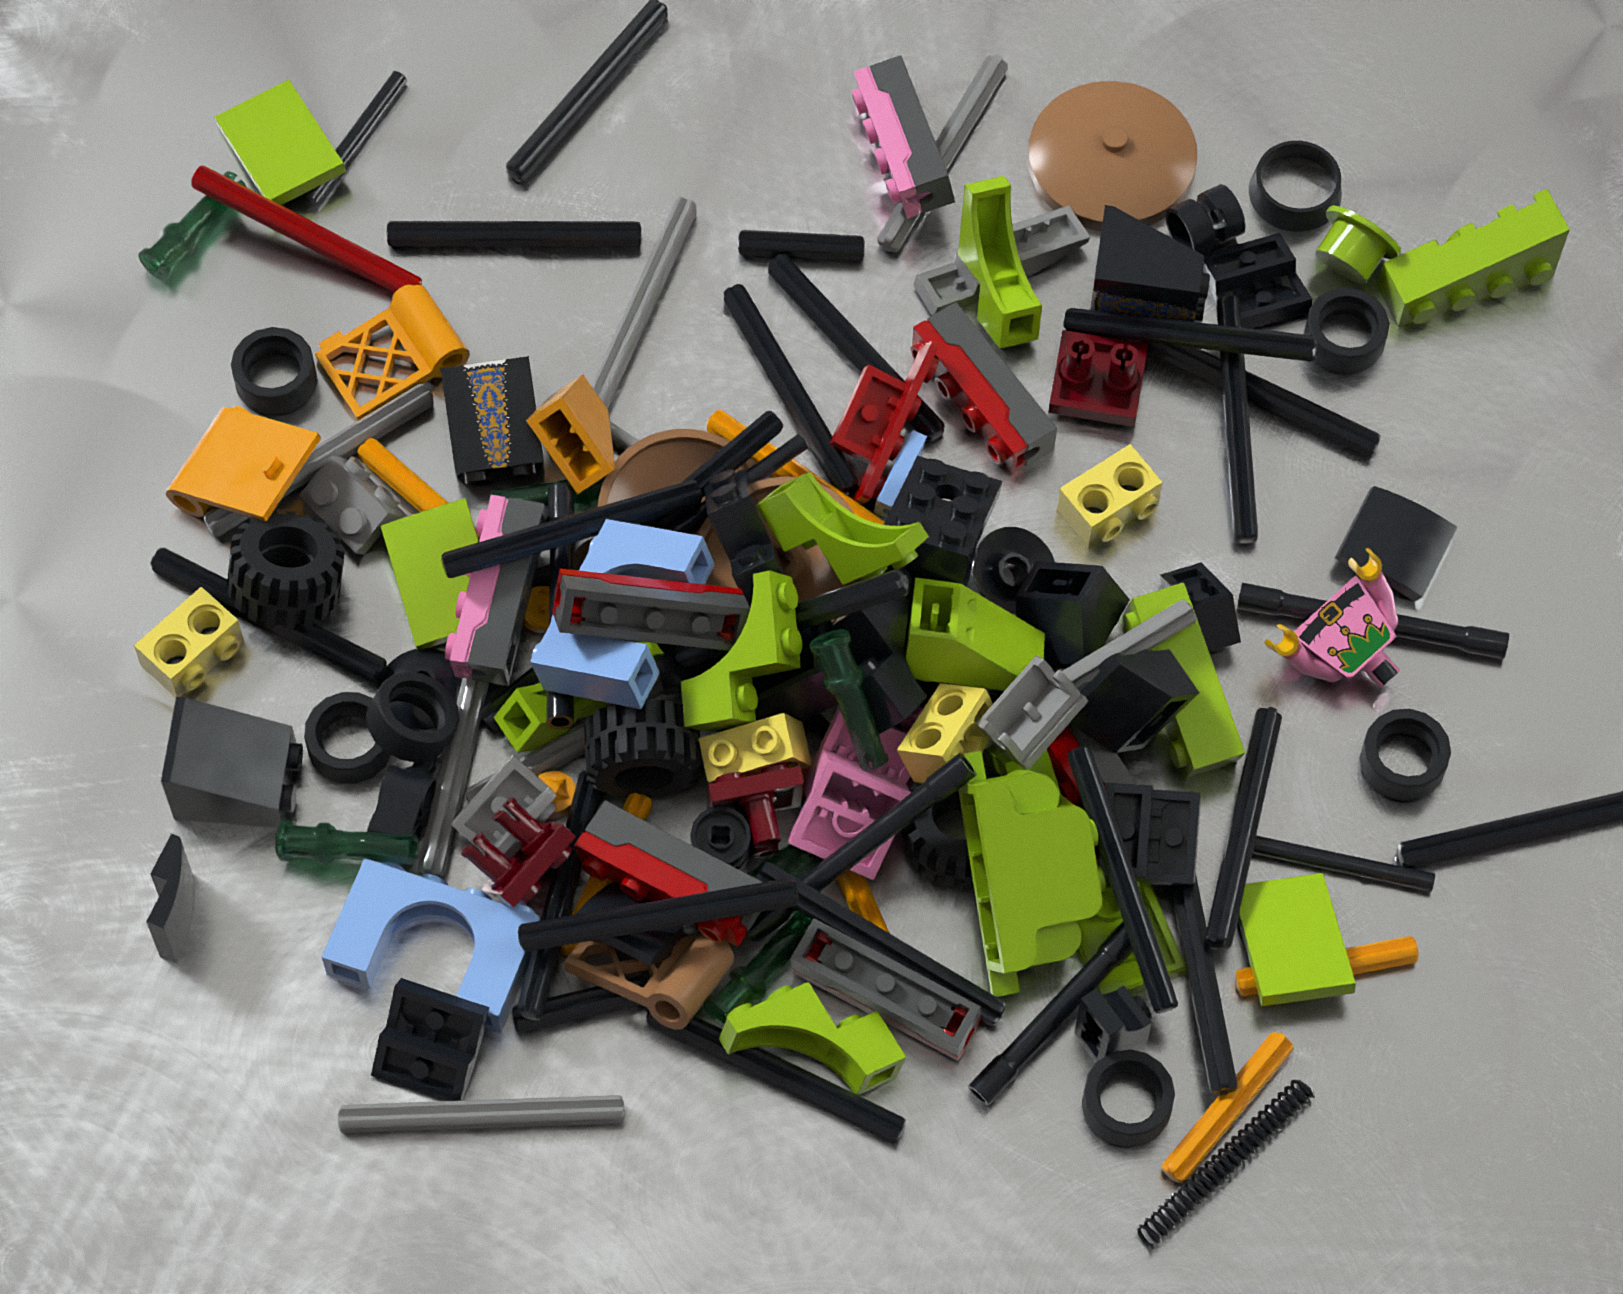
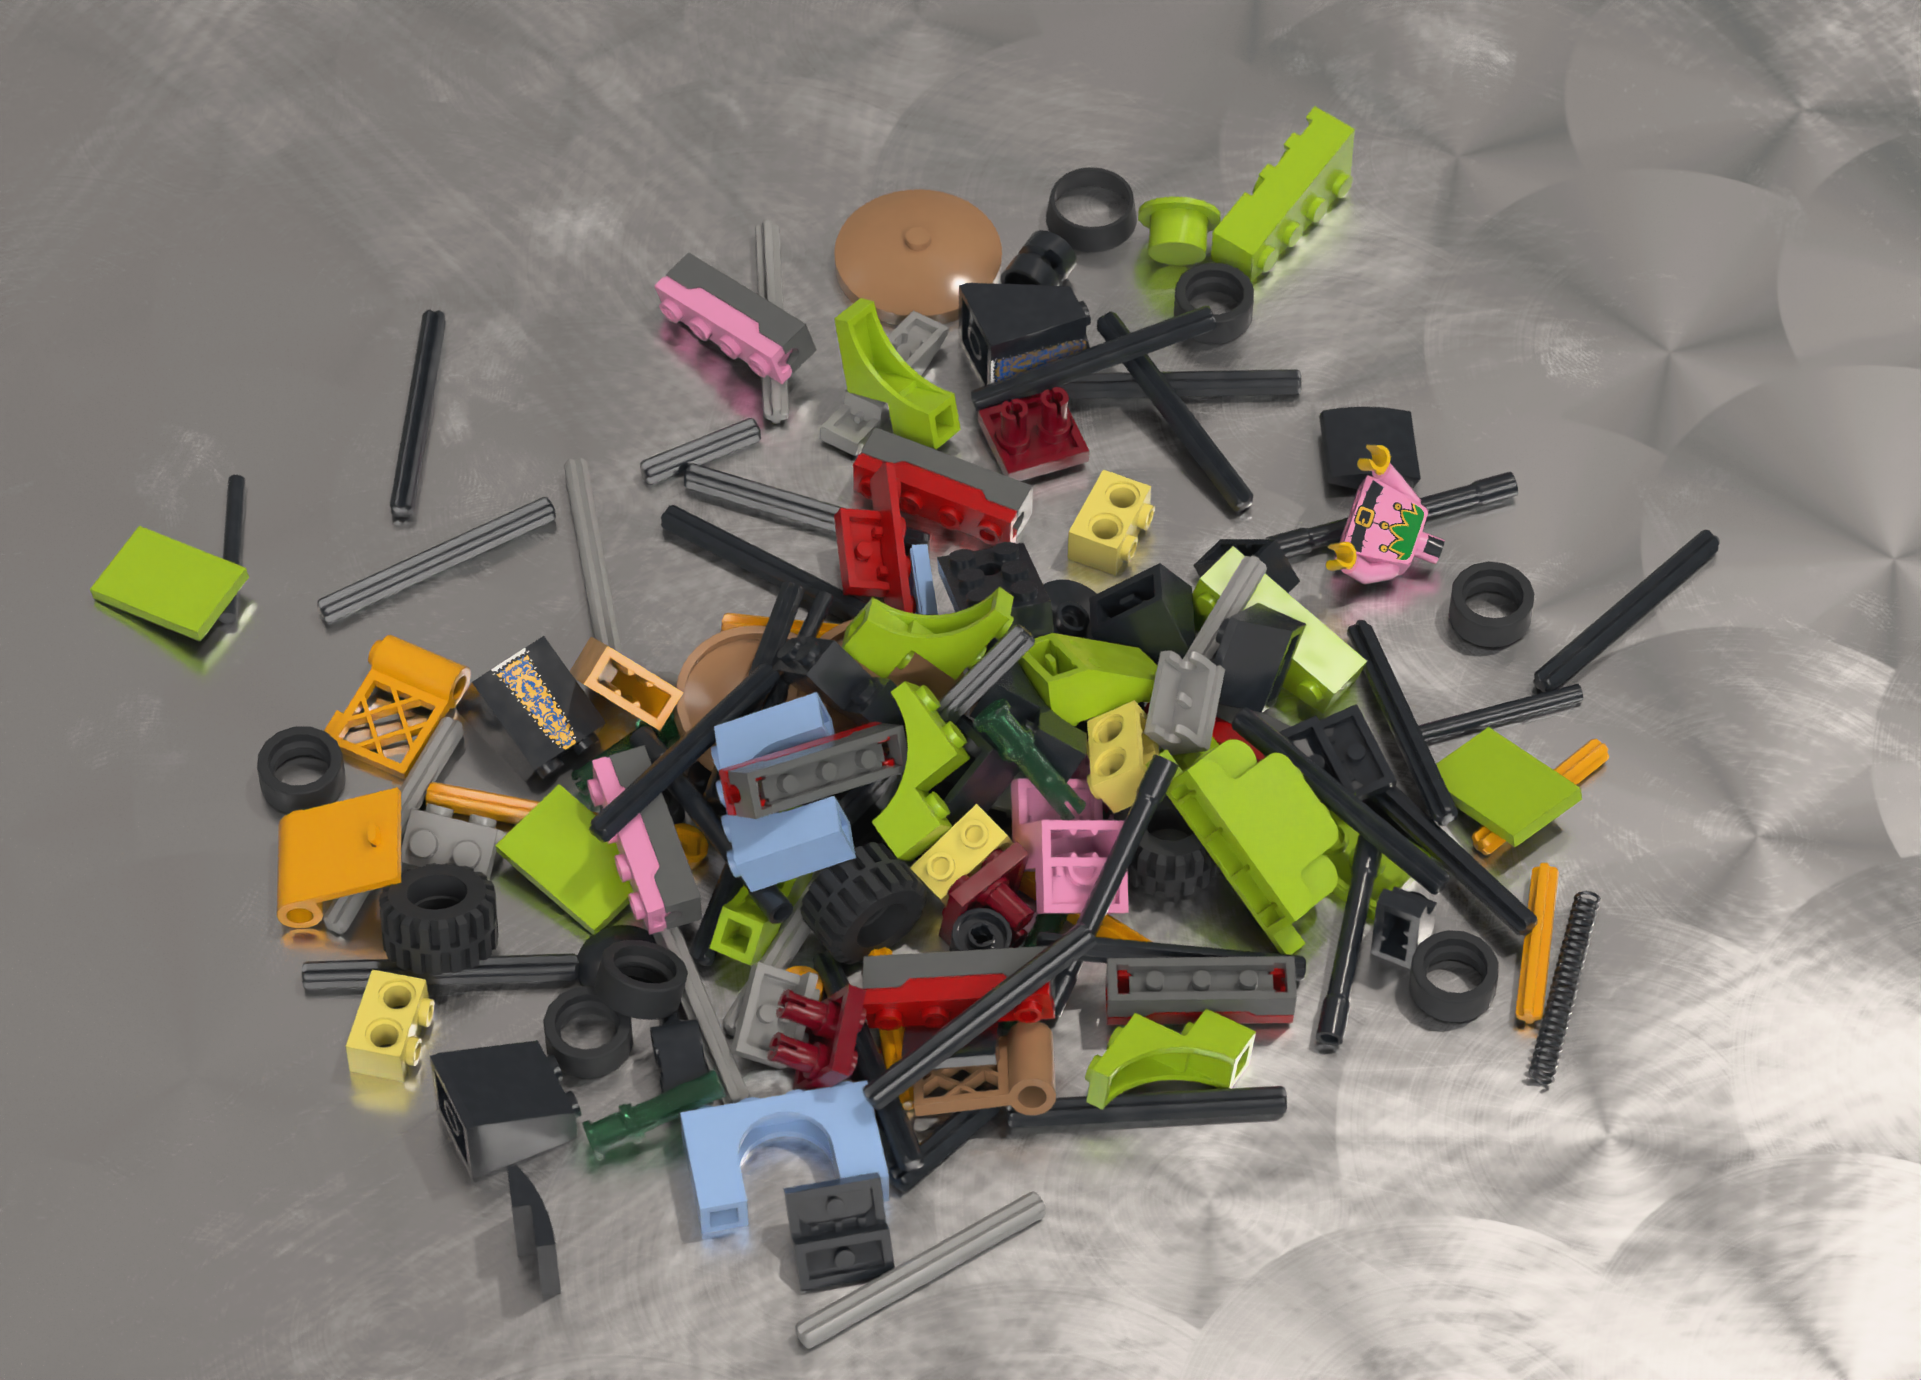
camera: 30 degrees left, 10 degrees down
clear green pin [138,171,246,281] -> none
red axle [191,166,422,293] -> none
clear green pin [703,910,812,1027] -> none
black slope [1202,233,1312,328] -> none

